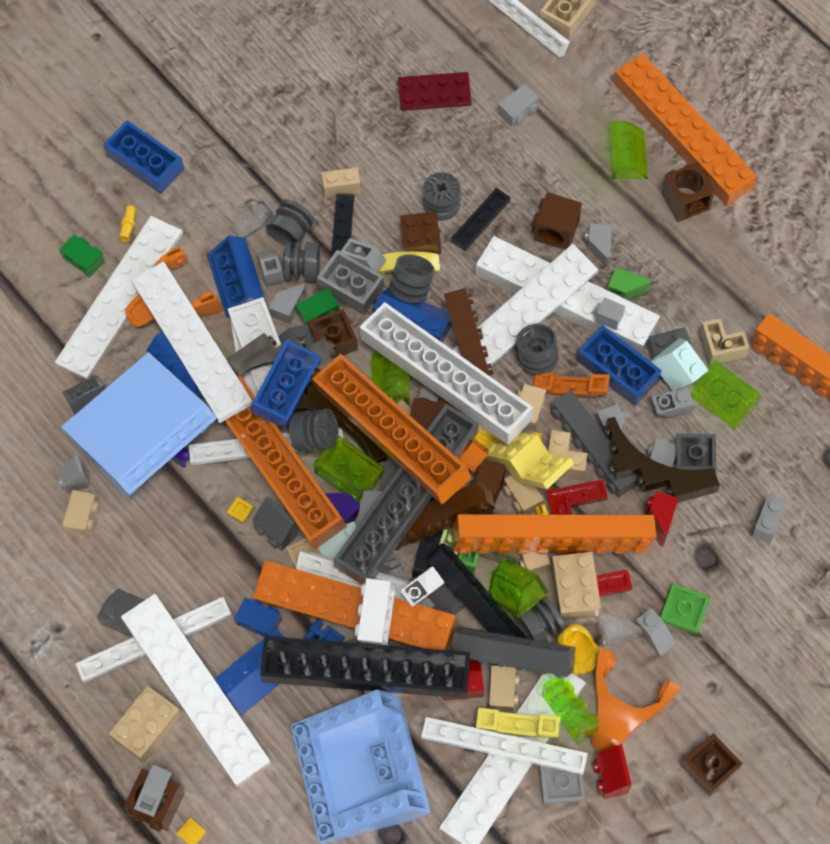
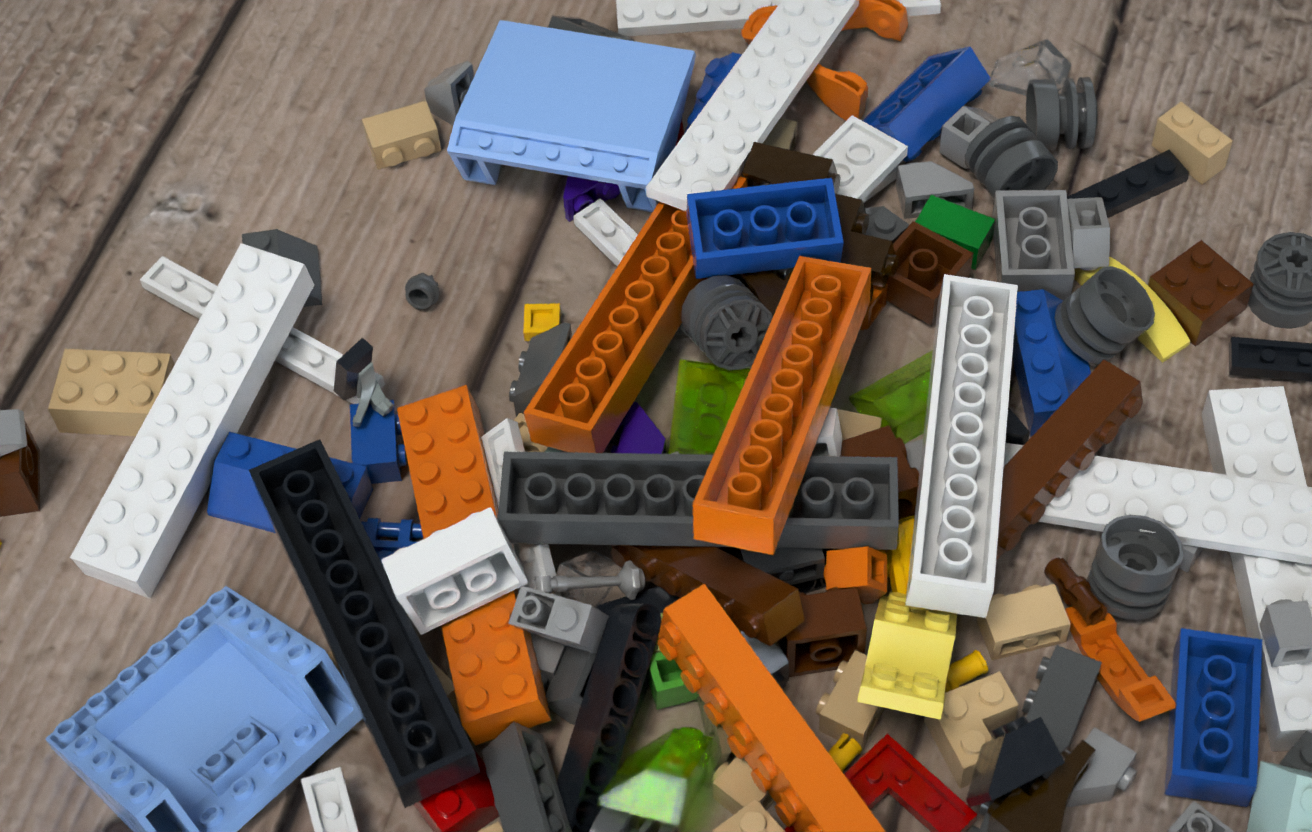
camera: 60 degrees right, 10 degrees down
none -> piece [334,338,394,427]
none -> dark grey plate [405,273,440,309]
none -> light grey piece [535,561,645,600]
none -> black slope [966,715,1065,808]
none -> reddish brown pin [1044,557,1107,625]

